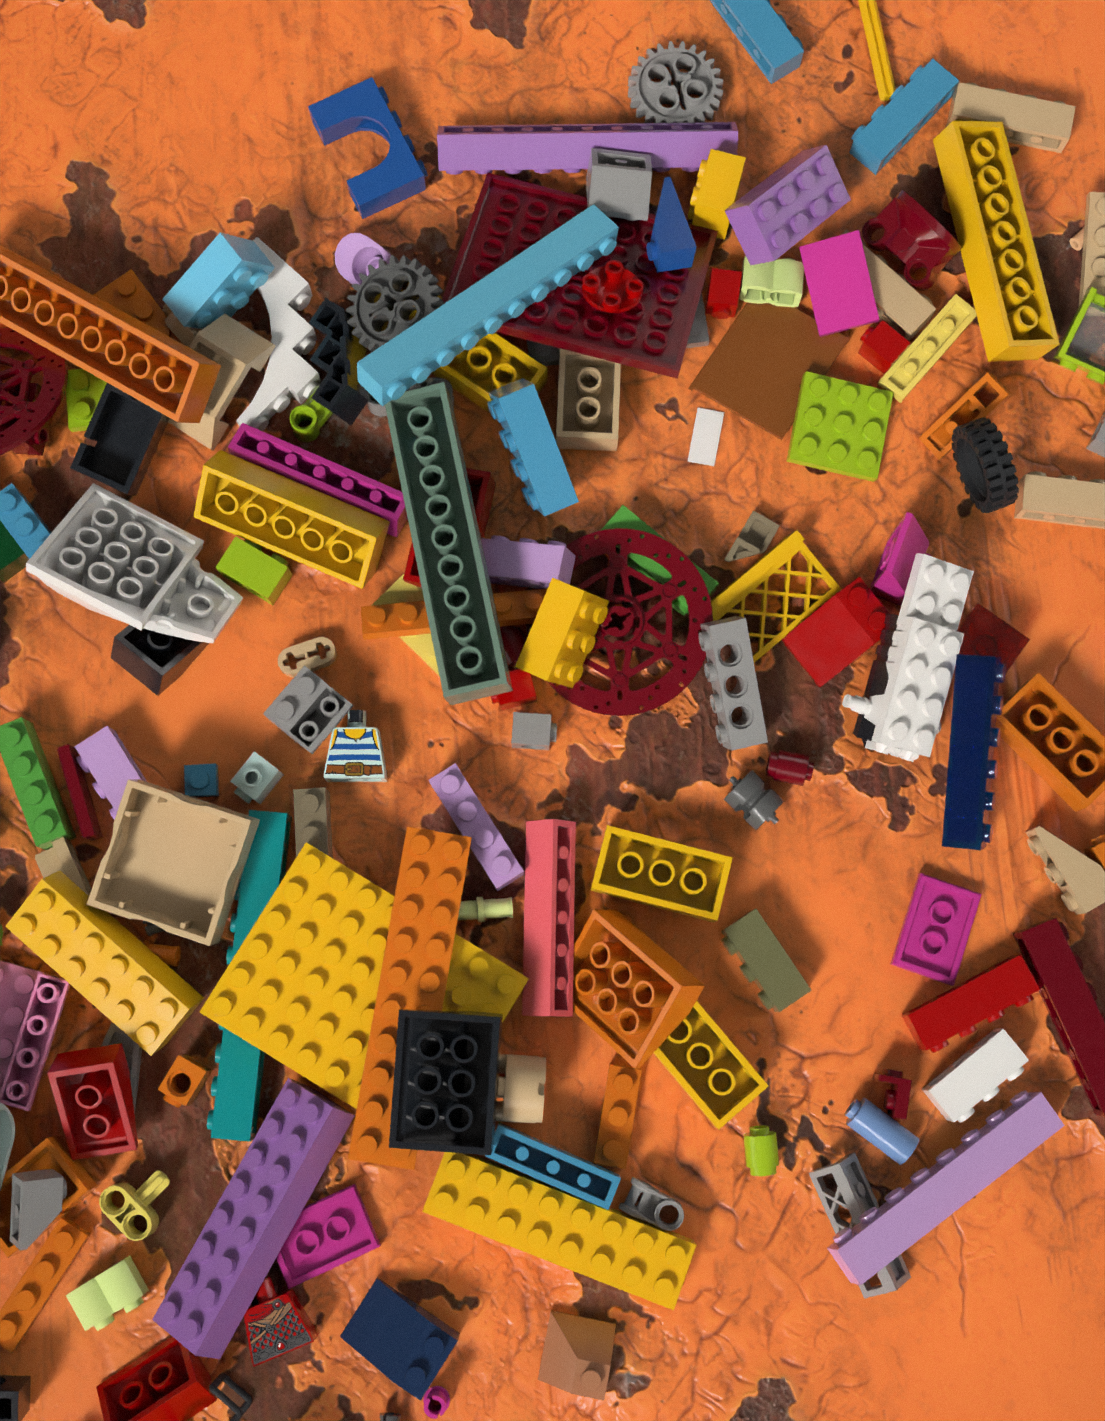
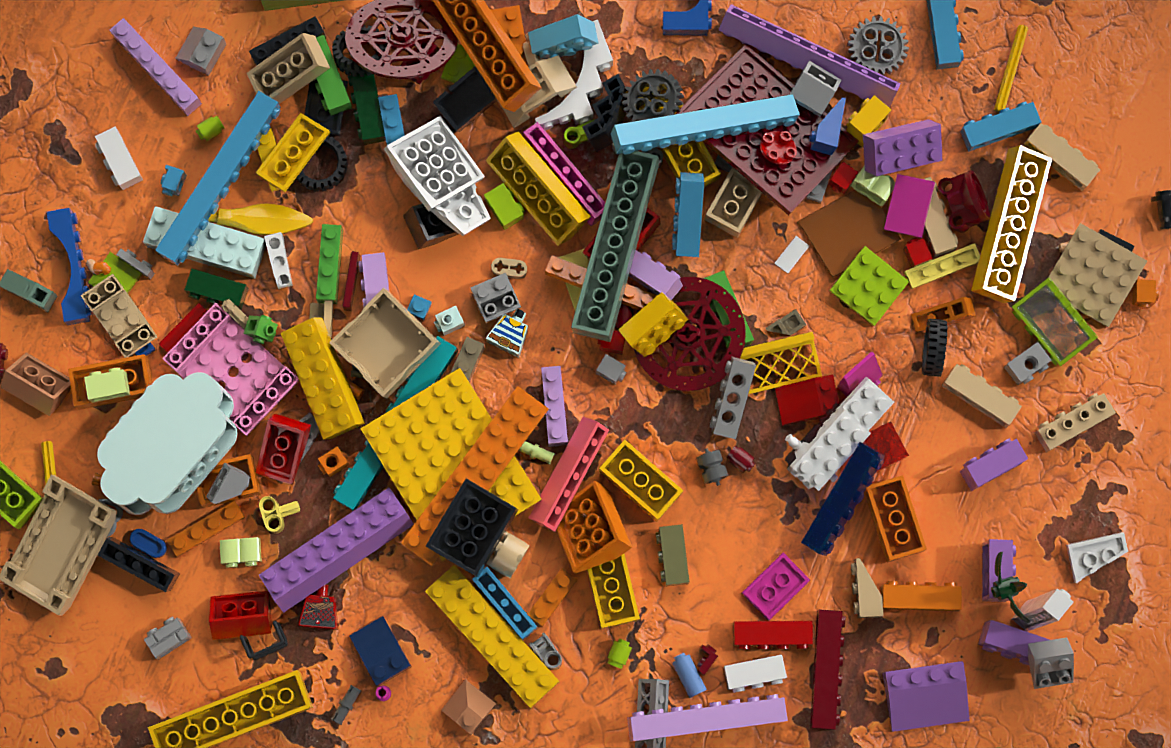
camera: 25 degrees right, 0 degrees up
dark pink tile [276,1184,381,1289] -> none
lavender piece [335,233,391,285] -> none

